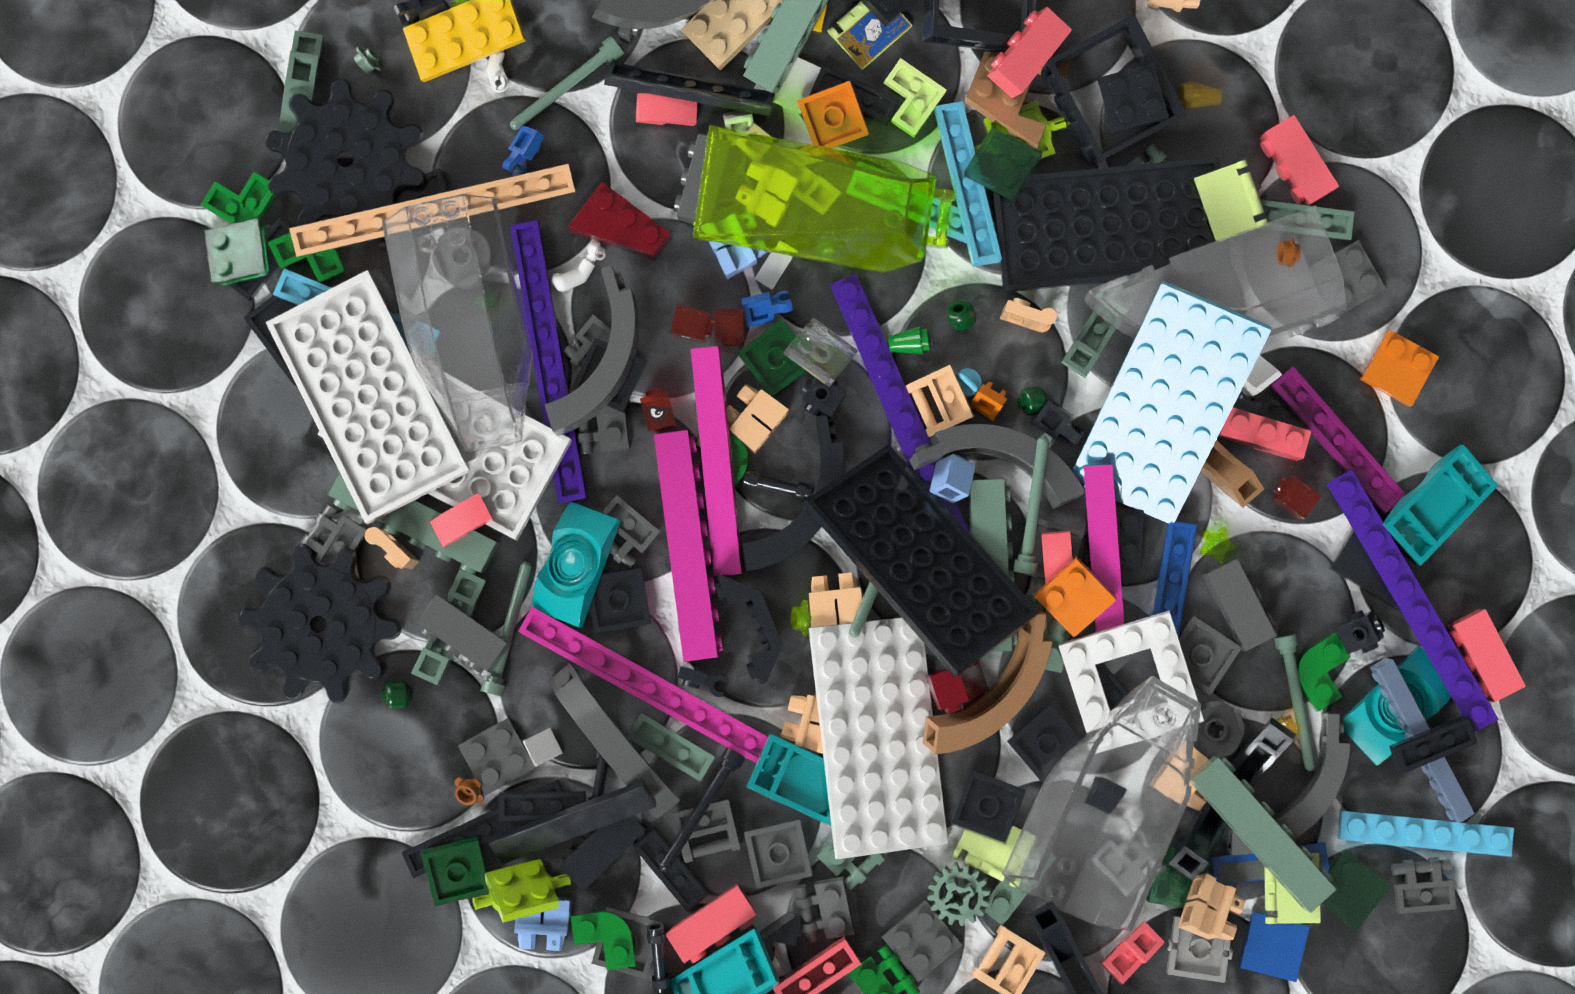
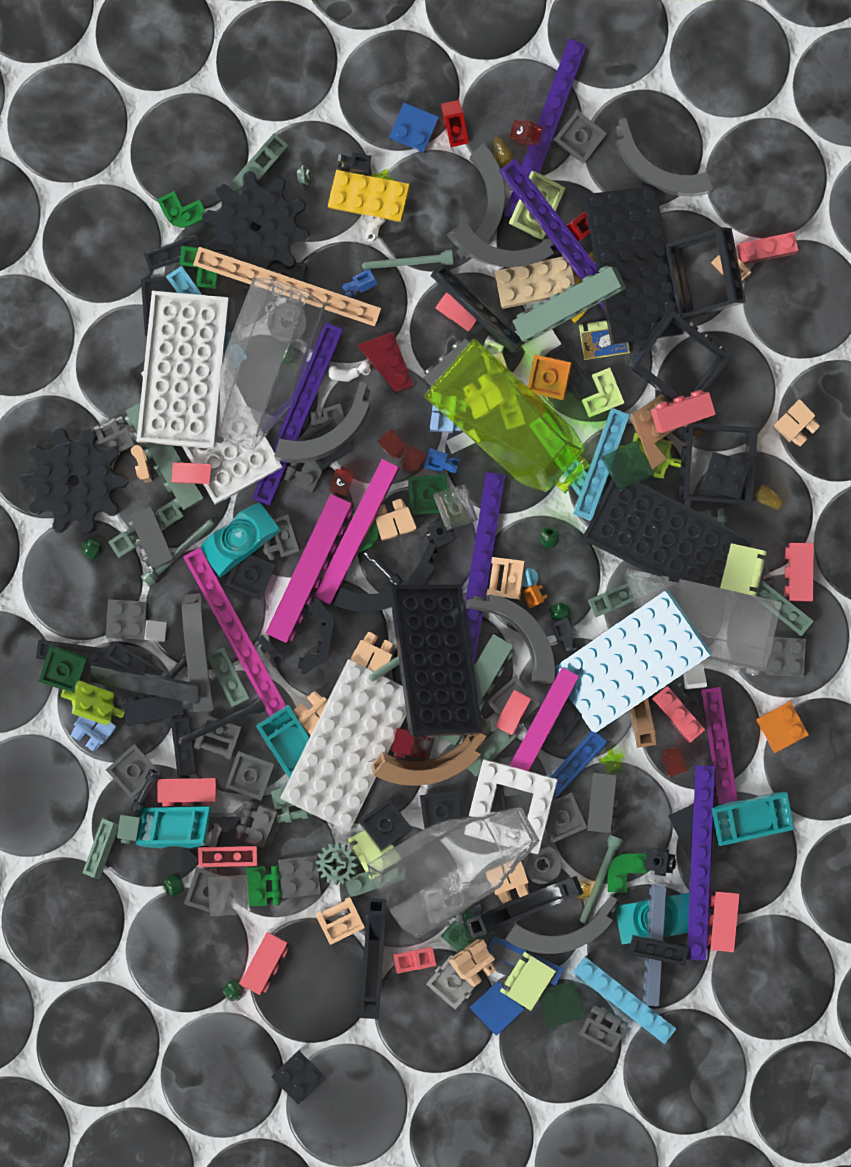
camera: 35 degrees right, 0 degrees up
clear green plate [205,218,269,287] -> none
dark orange plate [454,777,484,805] -> none
green plate [571,911,636,970] -> none
clear neon green plate [791,600,812,637] -> none
green cone [888,326,931,354] -> none
light blue brick [930,454,975,504] -> none
light nougat plate [1000,298,1057,333] -> none
sand green piece [1014,436,1049,574] -> none
orange plate [1034,557,1117,637] -> none
black slope [1084,776,1127,815] -> none
sand green brick [1188,756,1336,913] -> none
dark orange plate [1277,238,1301,267] -> none

